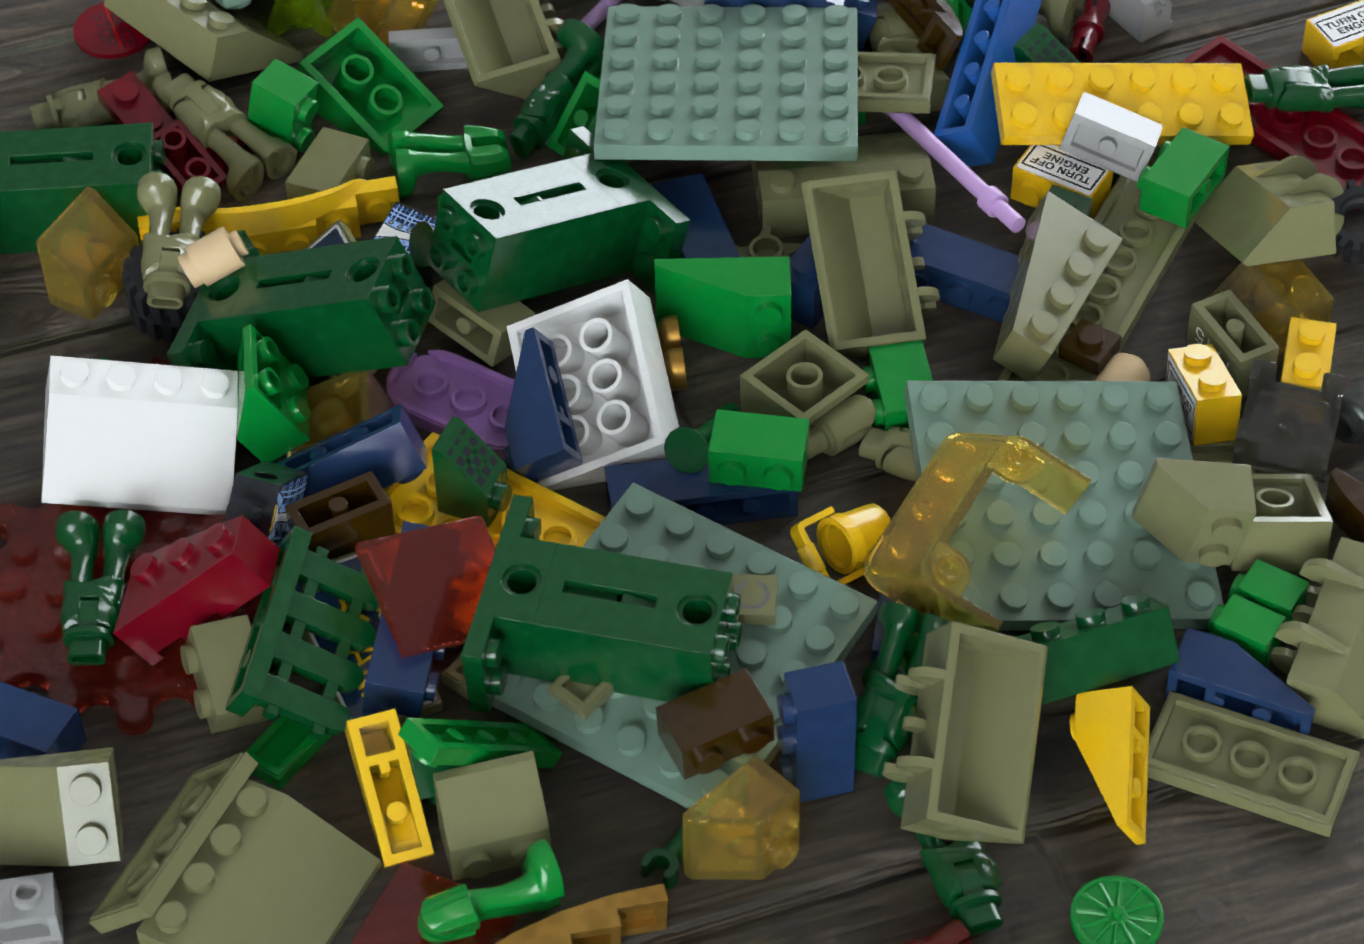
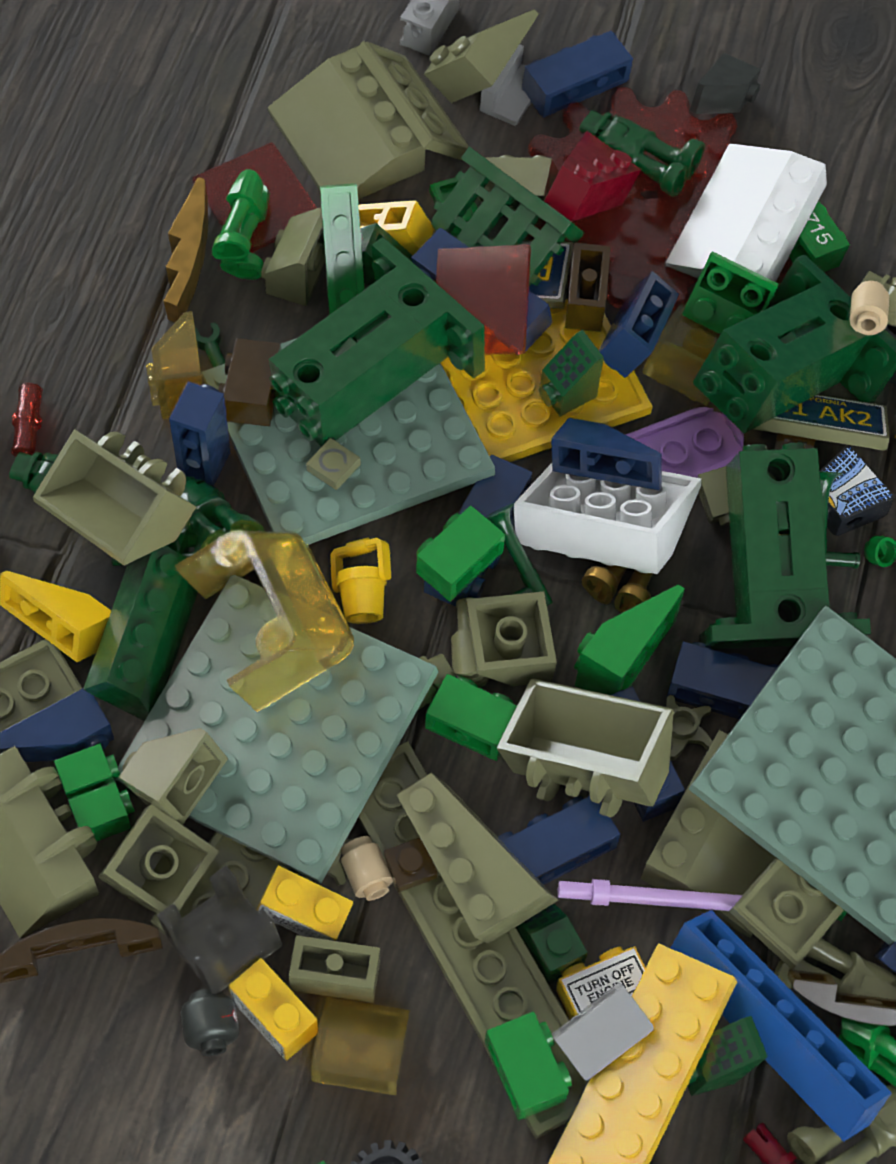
camera: 120 degrees right, 15 degrees up
black torso [224,461,309,546] -> none
olive piece [1195,155,1344,266] -> none

